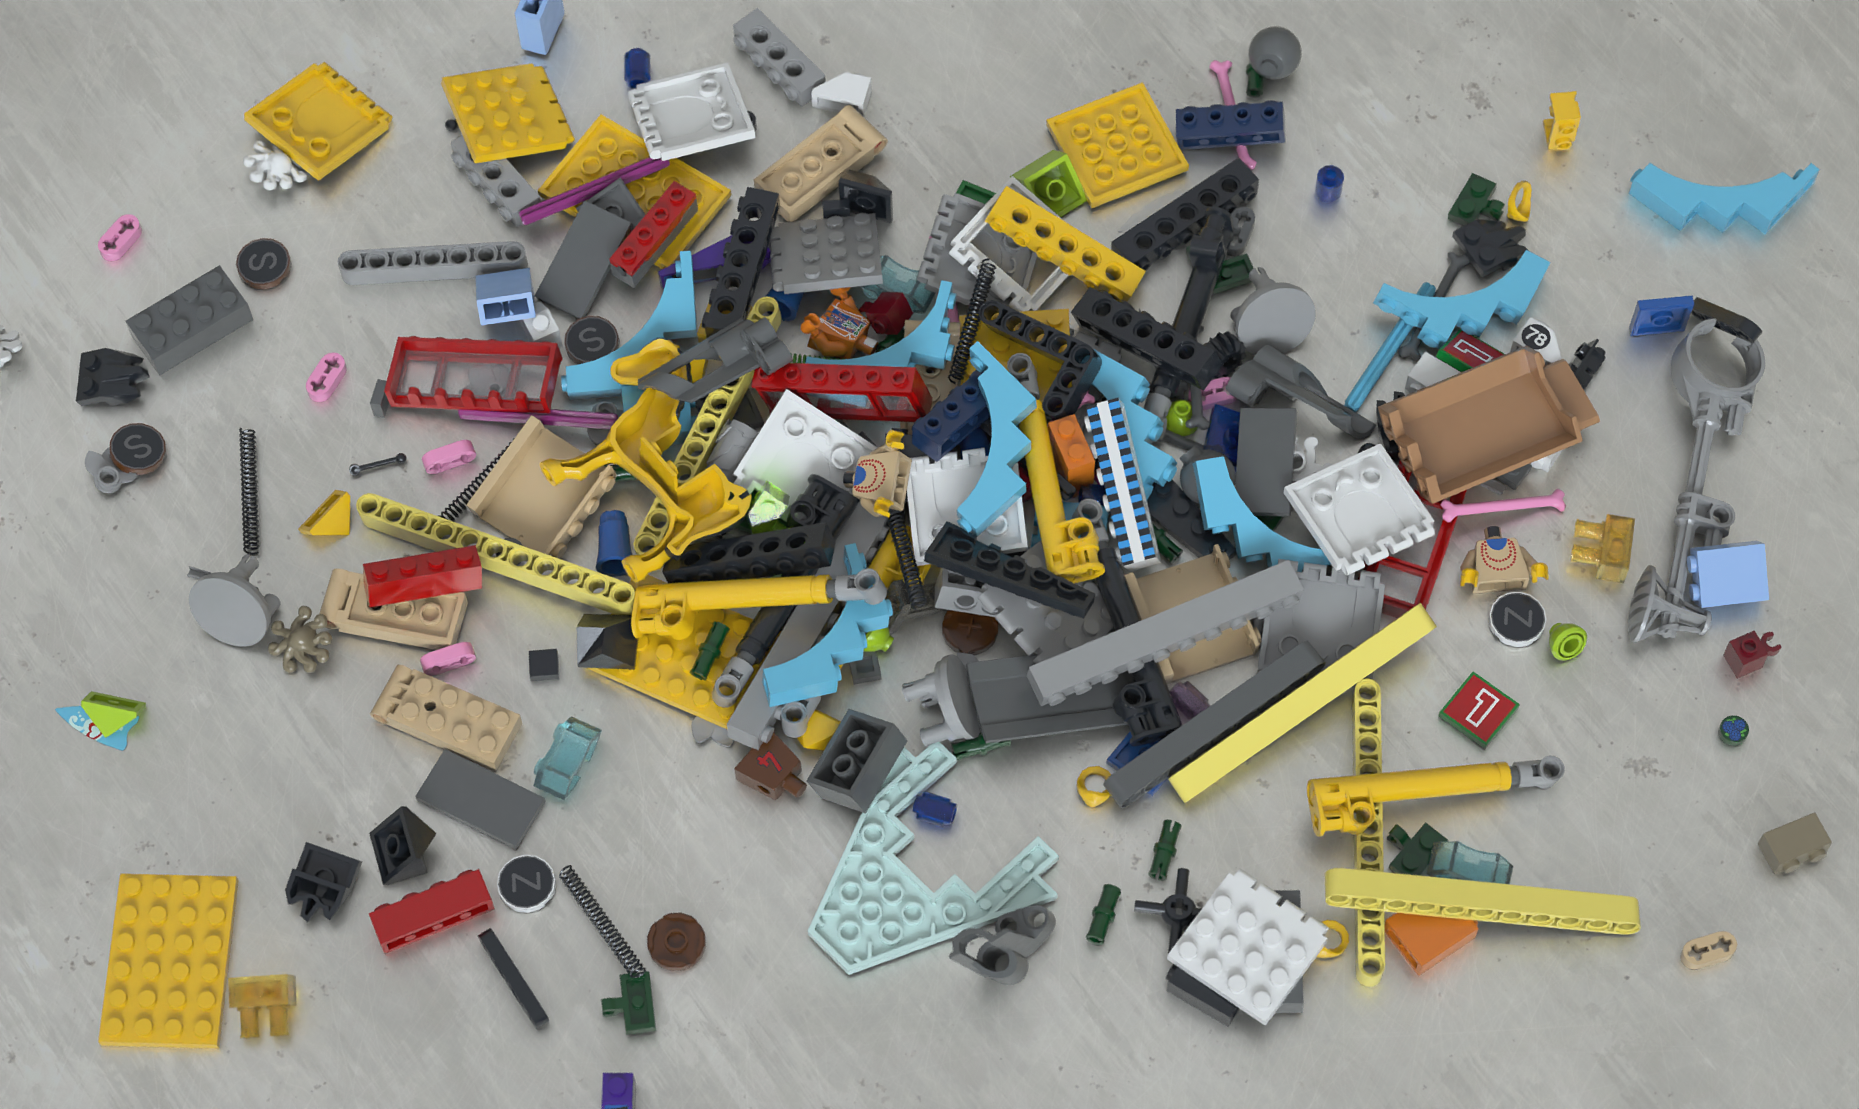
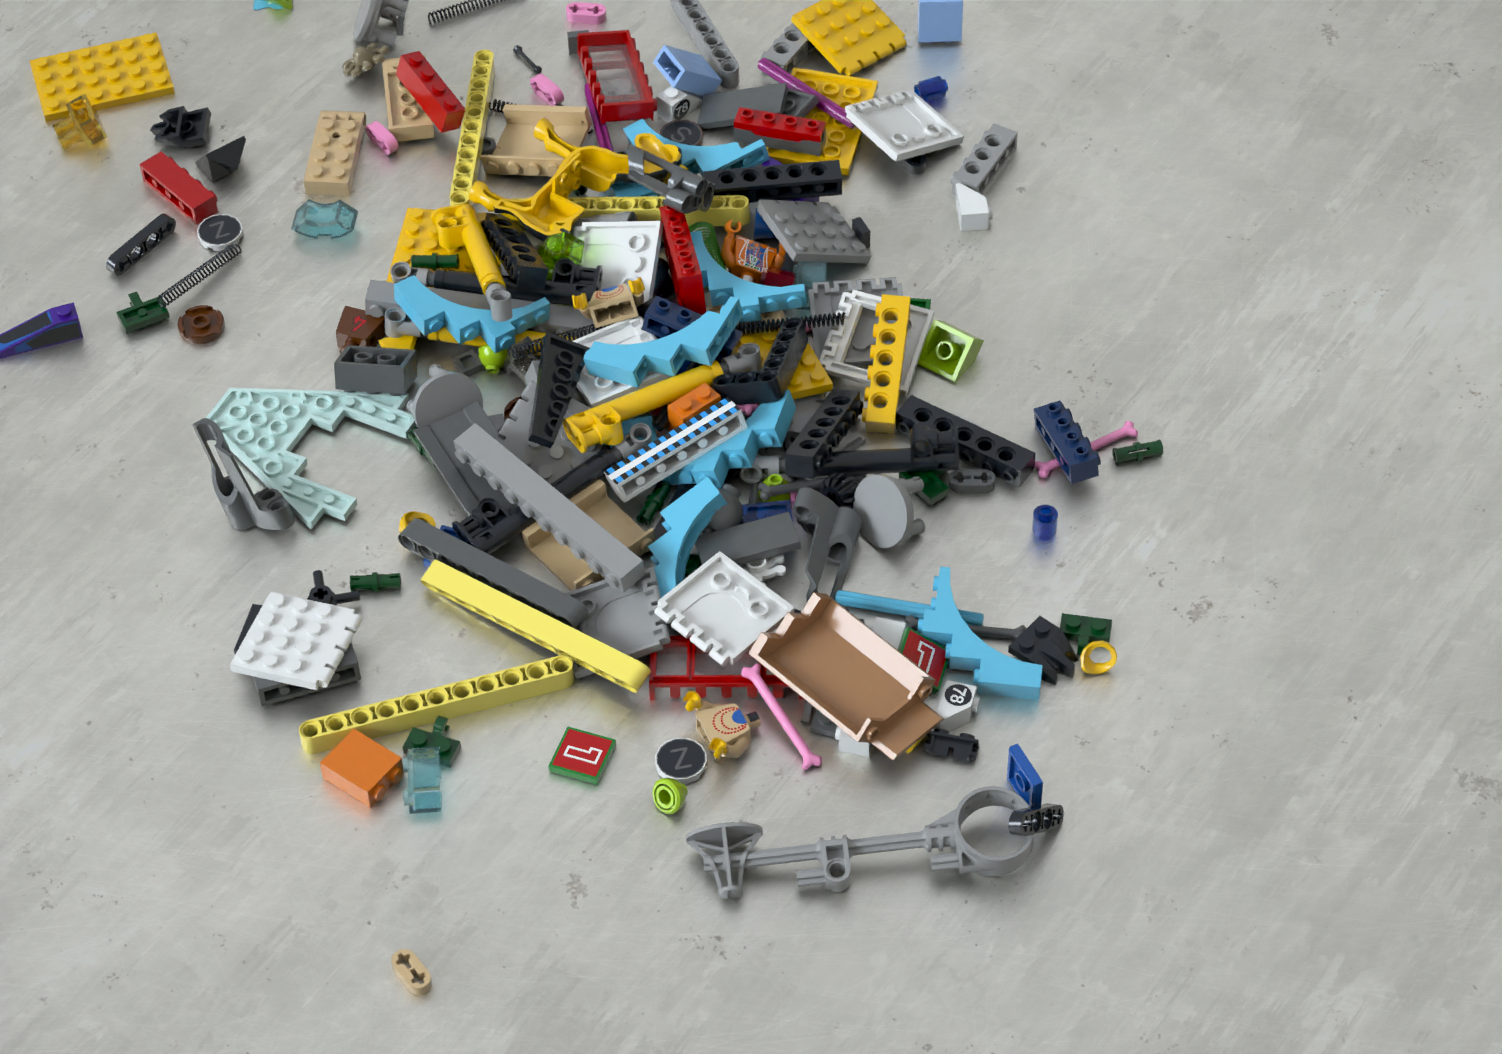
camera: 70 degrees right, 15 degrees down
yellow slope [298,490,350,535] -> none
dark grey tile [415,749,546,850] -> none
black tile [529,649,559,681] -> none
black slope [577,614,639,670] -> none
blue plant [596,510,632,577] -> none
tan hinge [753,105,888,222] -> none
black slope [839,170,893,224] -> none
clear blue brick [912,791,958,827] -> none
yellow plate [1046,82,1189,209] -> none
dark green pin [1086,884,1121,945] -> none
clear purple brick [1170,681,1211,720] -> none
dark grey brick [1248,26,1302,80] -> none
yellow piece [1307,755,1565,837] -> none
yellow piece [1317,920,1349,958] -> none
light yellow beam [1324,868,1641,935] -> none
yellow window [1543,91,1581,150] -> none
clear yellow brick [1570,514,1635,583] -> none
medium azure arch [1629,163,1820,234] -> none
light blue brick [1687,541,1769,608] -> none
tile [1718,715,1749,746] -> none
dark red brick [1723,630,1781,679] -> none
dark tan brick [1758,812,1832,874] -> none

